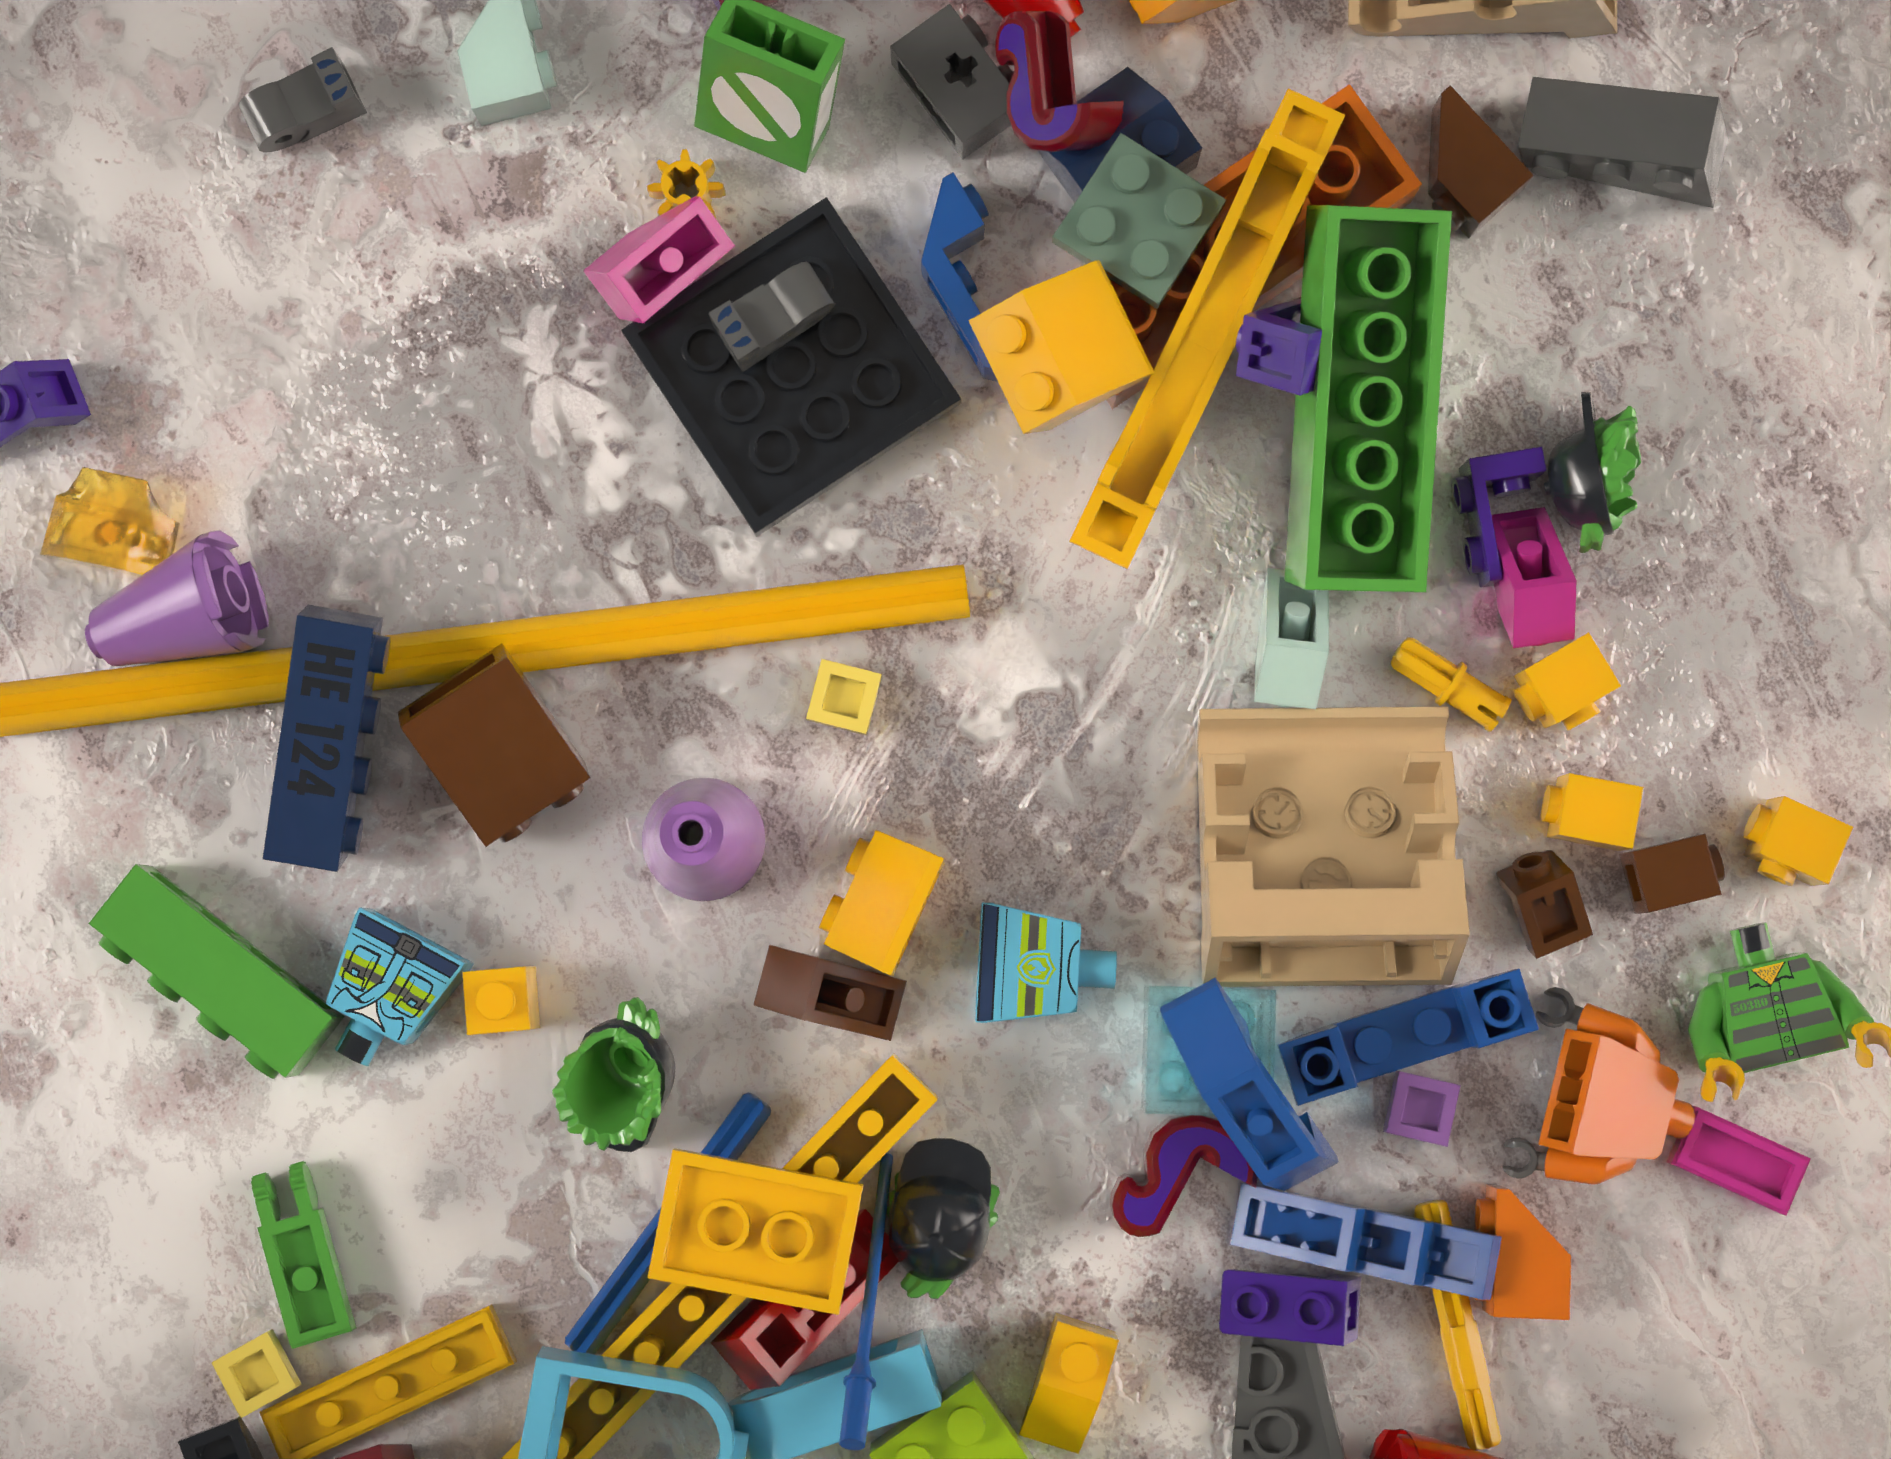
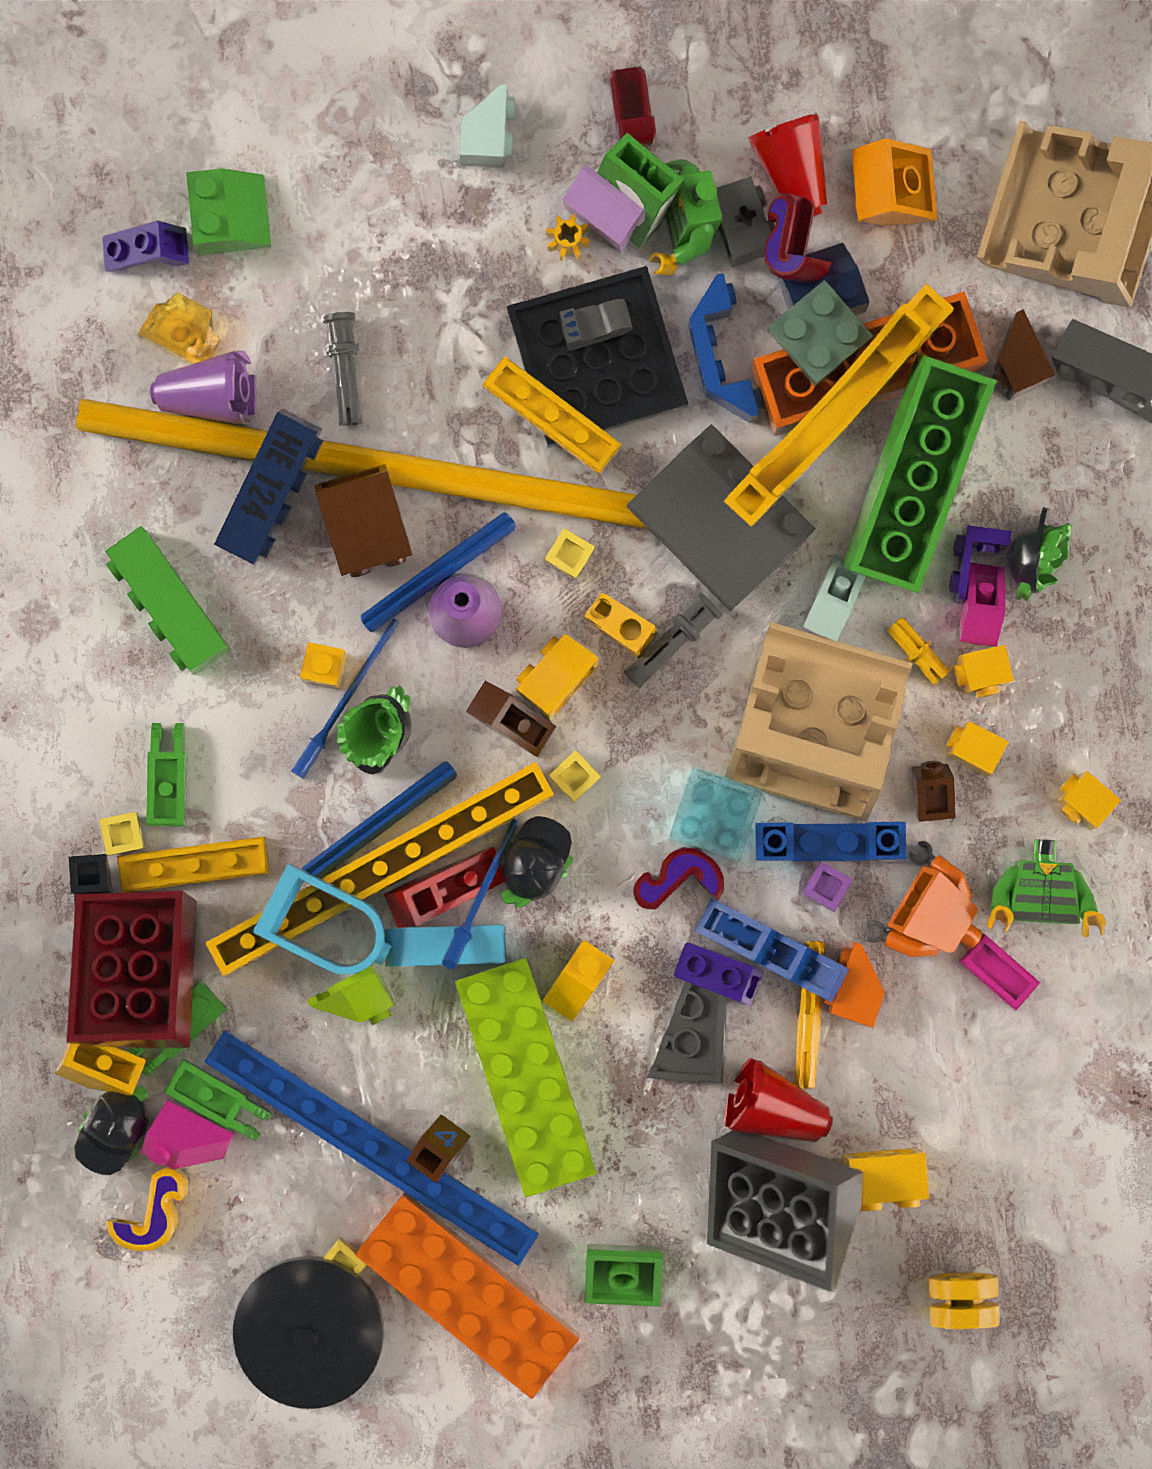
camera: 15 degrees right, 0 degrees up
dark grey leg [239,47,367,152] -> none
torso [326,907,474,1066] -> none
dark pink slope [583,196,735,323] -> none
yellow plate [648,1148,864,1315] -> none
yellow slope [968,260,1155,434] -> none
medium azure torso [975,902,1117,1023] -> none
blue slope [1160,977,1339,1191] -> none
dark purple bracket [1236,297,1322,396] -> none
reddish brown brick [1619,834,1725,914] -> none
none -> bright green slope [186,168,271,255]
none -> blue piece [291,618,399,779]
none -> dark grey pin [322,312,362,426]
none -> blue axle [360,512,516,632]
none -> yellow tile [482,356,622,475]
none -> light yellow plate [549,750,601,803]
none -> lavender slope [562,164,644,253]
none -> yellow leg [583,593,658,659]
none -> dark grey pin [624,592,723,689]
none -> dark grey slope [626,424,816,612]
none -> bright green torso [649,159,722,276]

